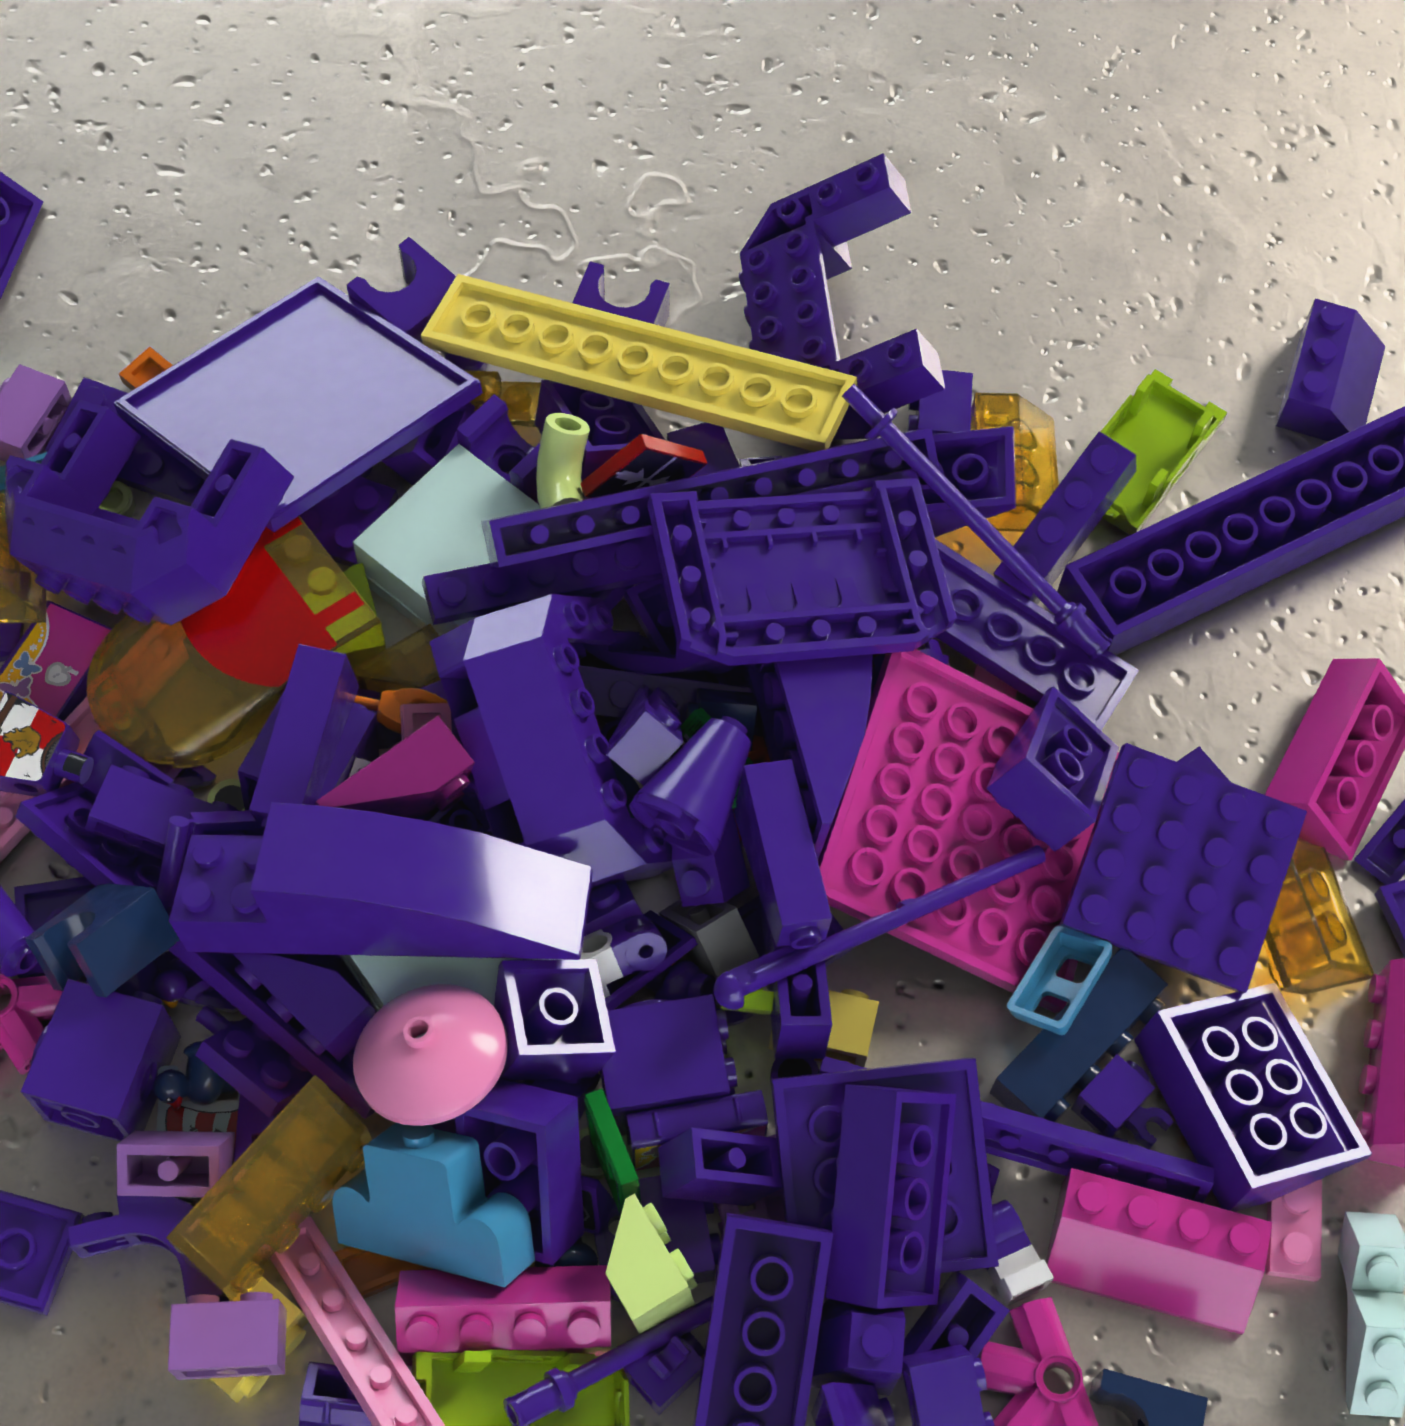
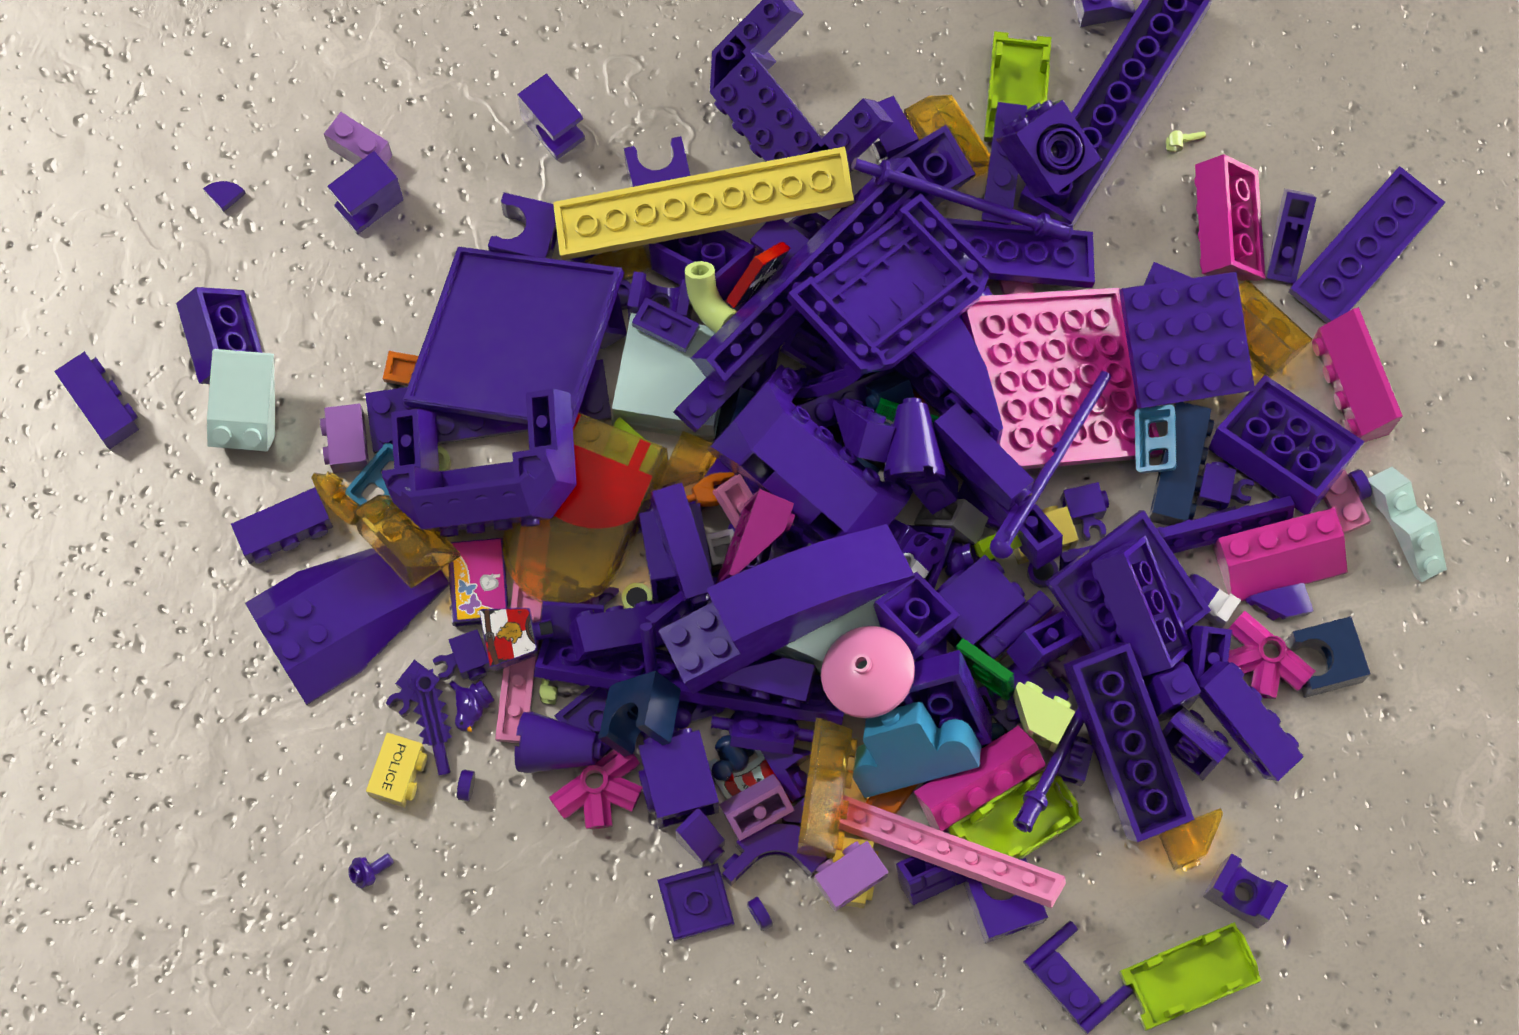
camera: 30 degrees left, 10 degrees up
dark purple slope [986,686,1119,852] -> none
none -> dark purple tile [203,181,246,212]
none -> medium lavender brick [324,112,392,165]
none -> dark purple piece [327,151,404,235]
none -> dark purple piece [517,73,585,160]
none -> yellowish green hand [539,678,558,705]
none -> dark purple plate [632,297,700,353]
none -> dark purple slope [675,808,725,867]
none -> dark purple tile [747,897,773,931]
none -> dark purple brick [996,99,1102,198]
none -> dark purple brick [1060,482,1109,541]
none -> yellowish green hand [1166,130,1206,152]
none -> dark purple slope [1246,583,1314,621]
none -> dark purple tile [1348,469,1372,500]

